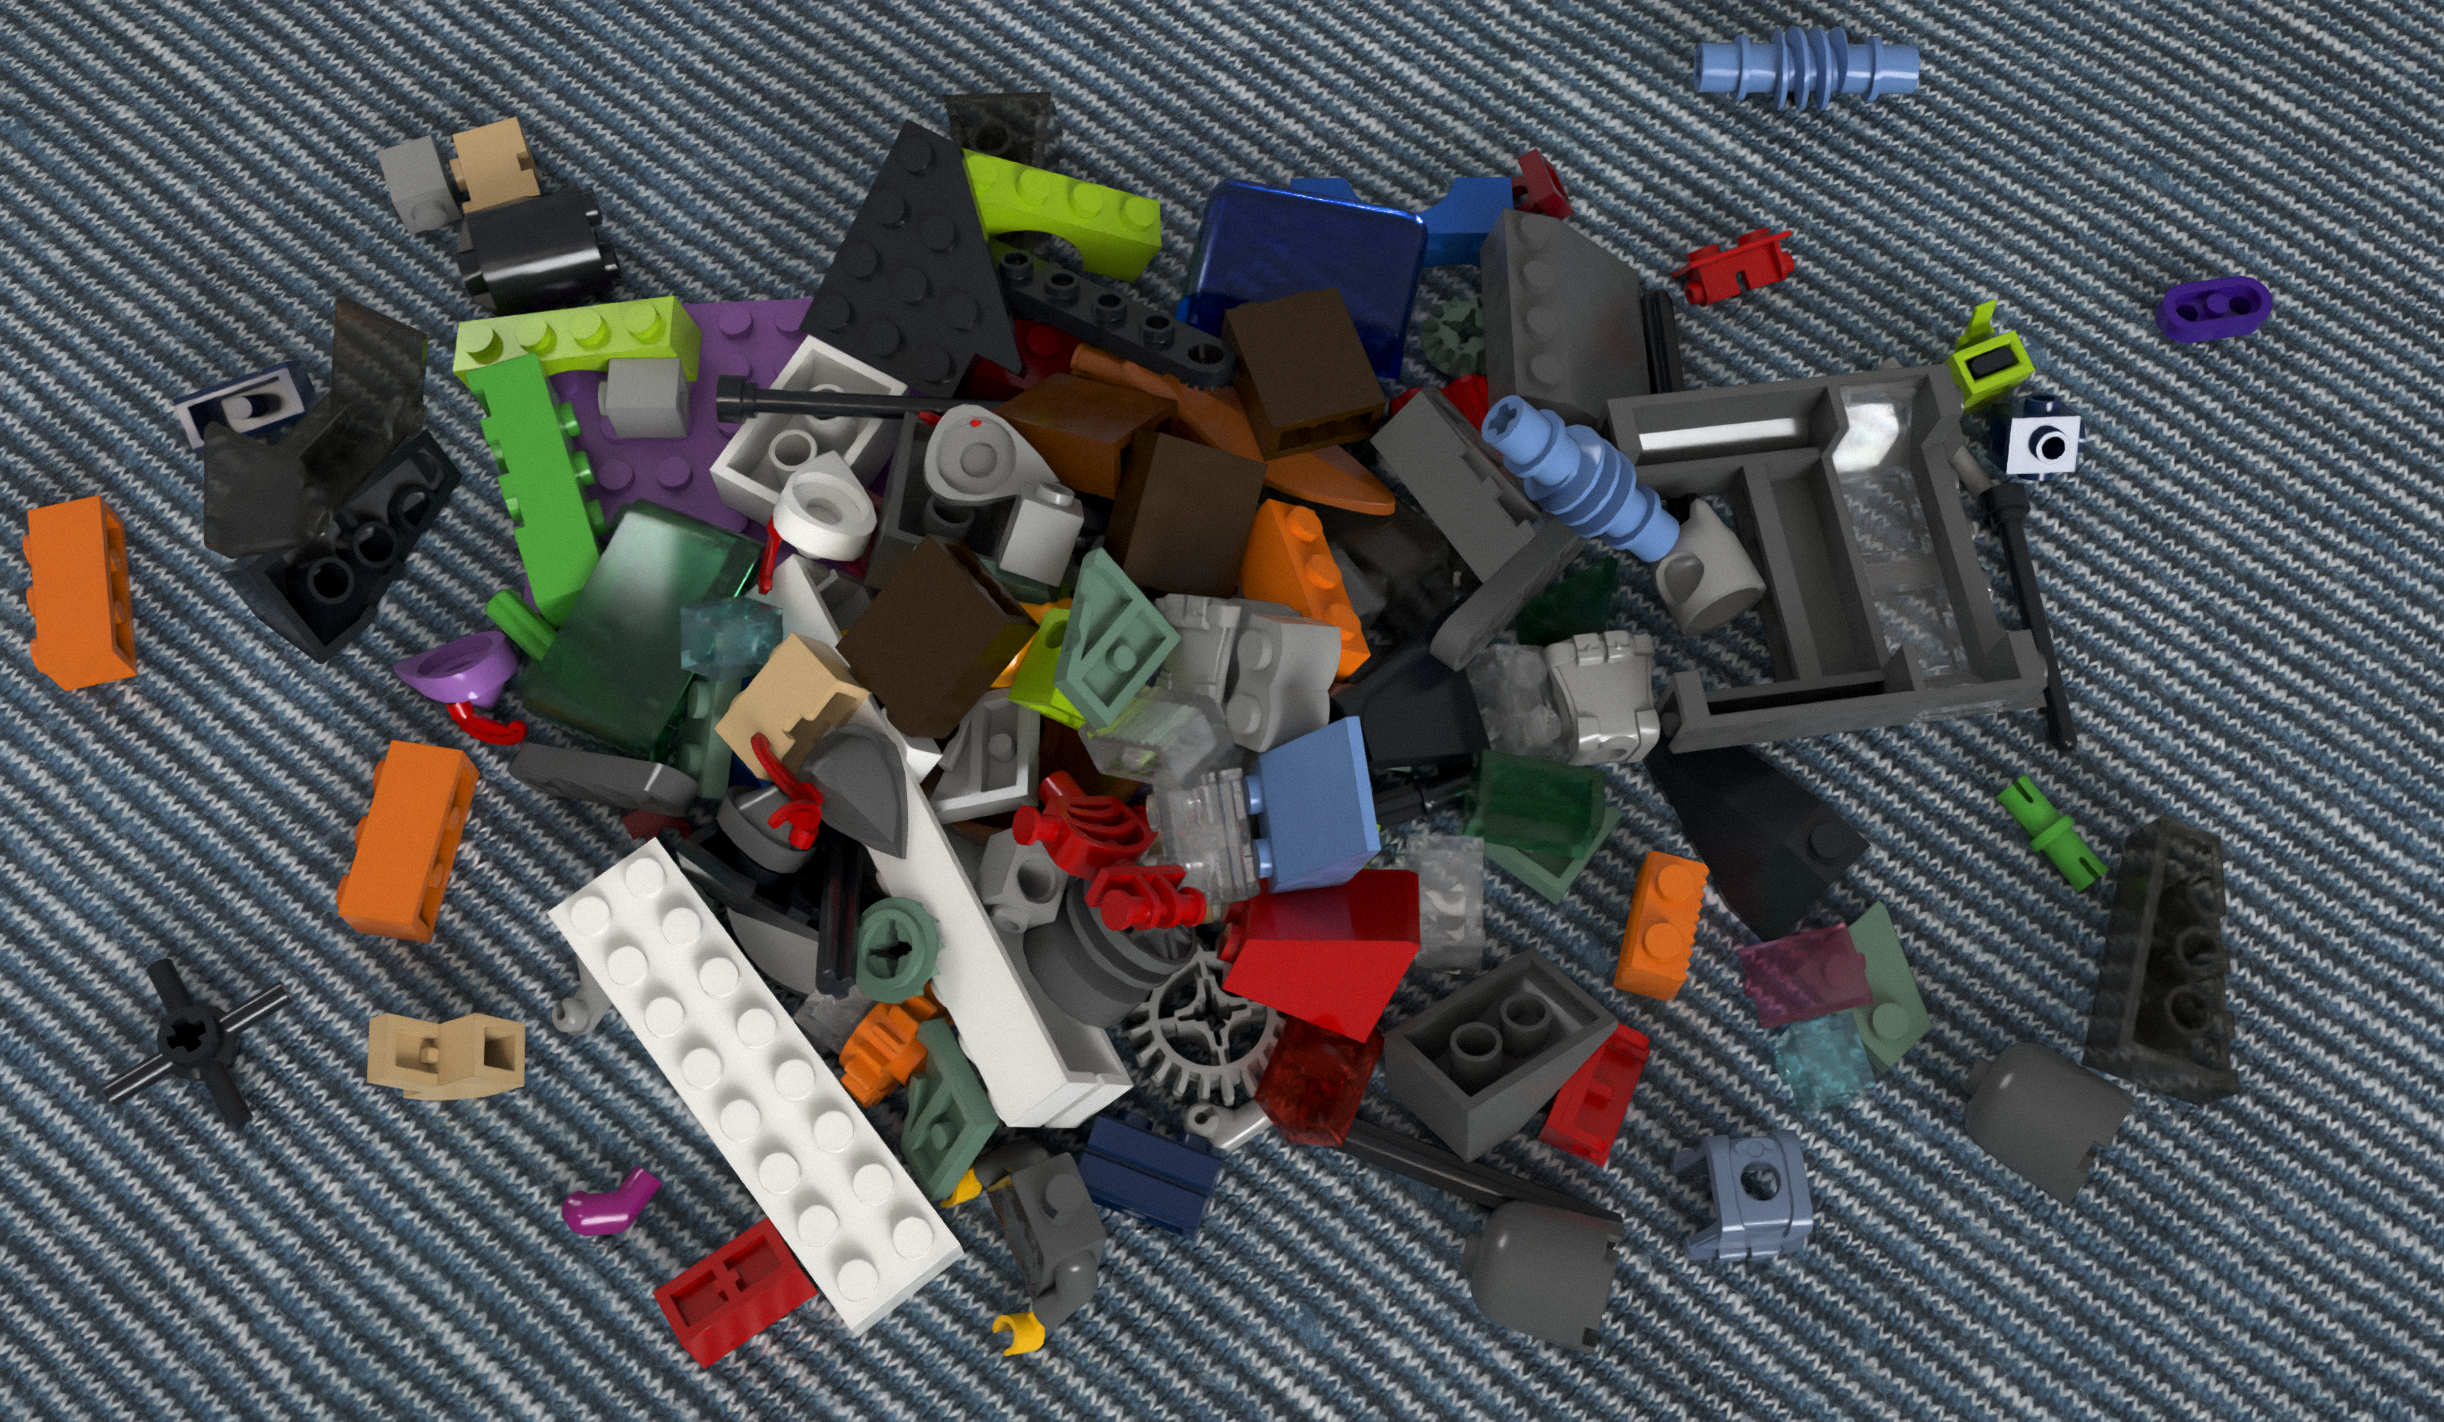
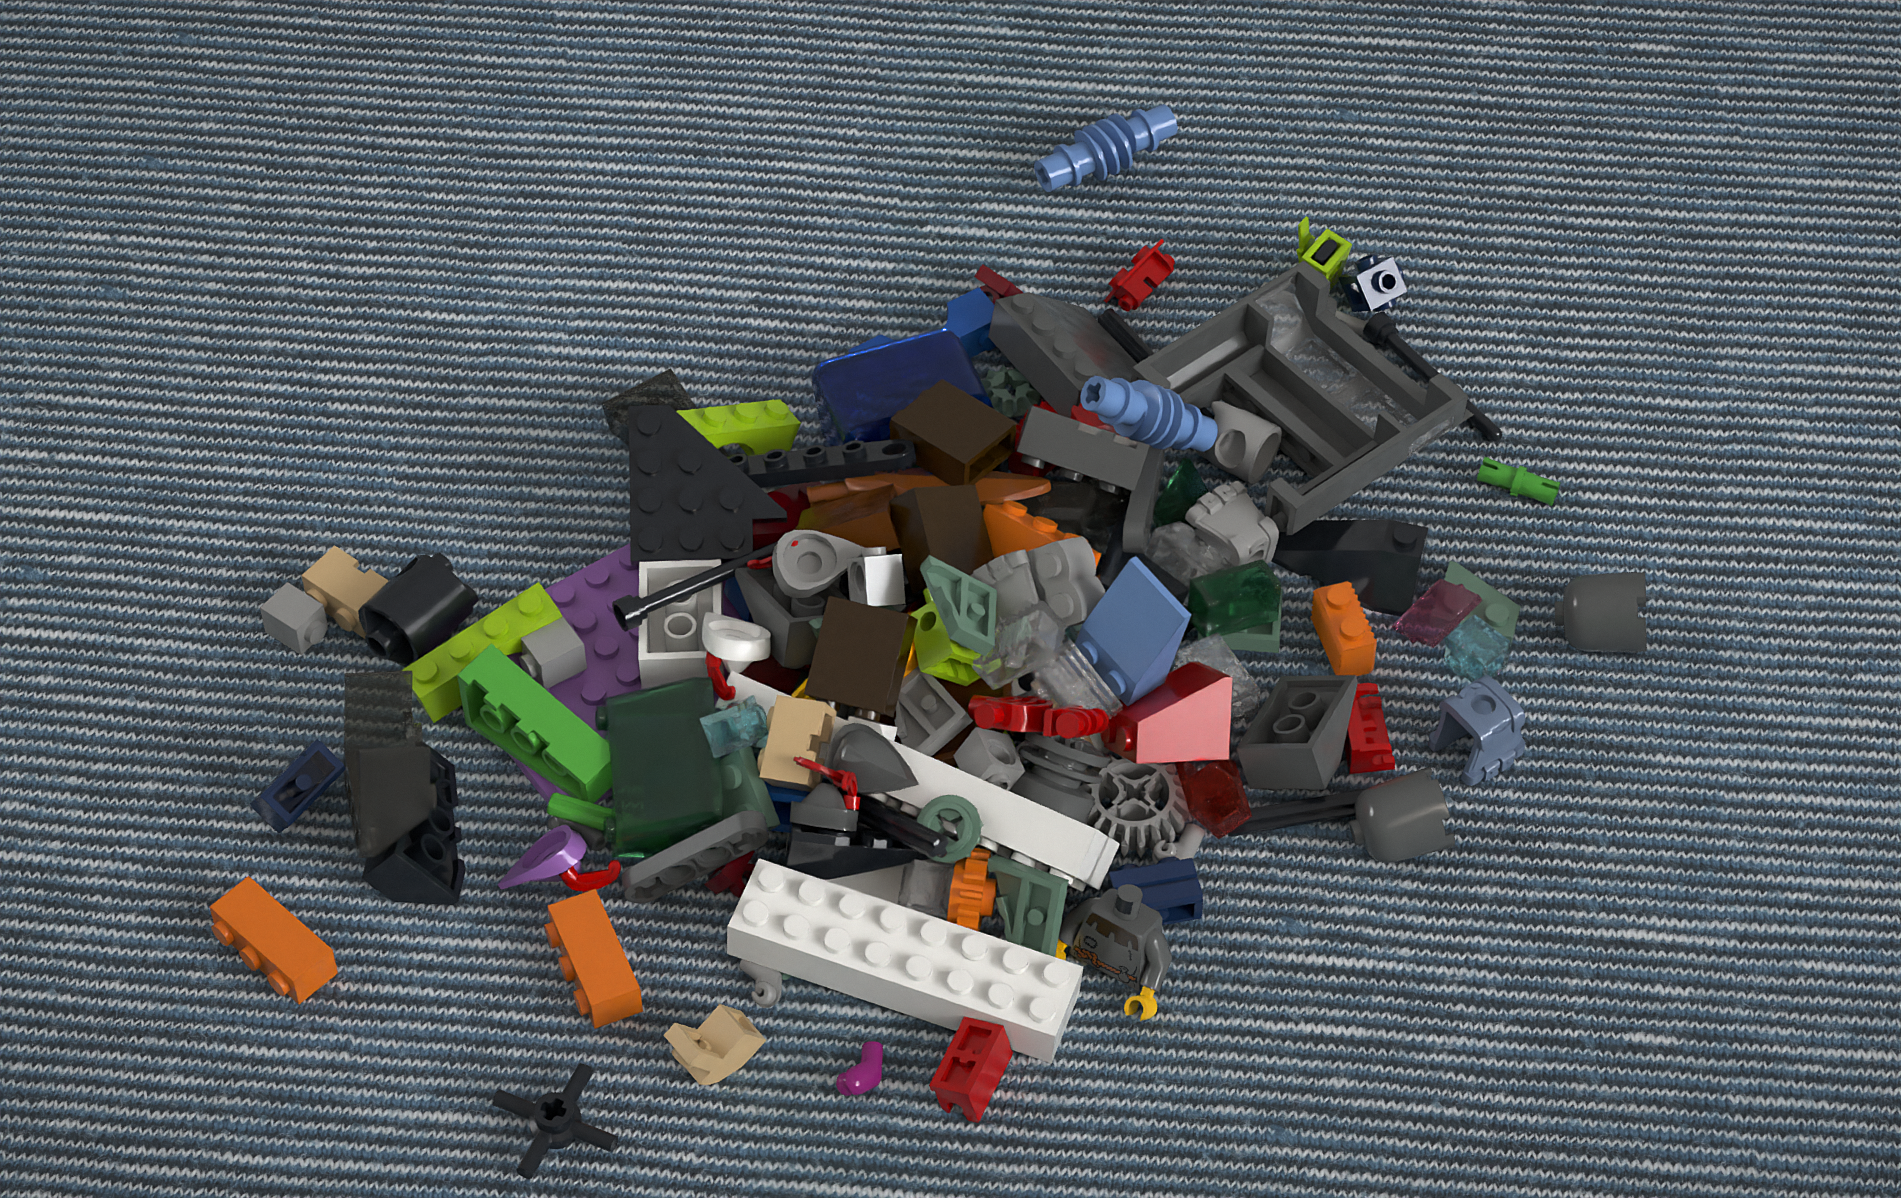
camera: 30 degrees left, 15 degrees down
clear smoke wedge [2081,816,2240,1107] -> none
dark purple plate [2155,276,2273,343] -> none

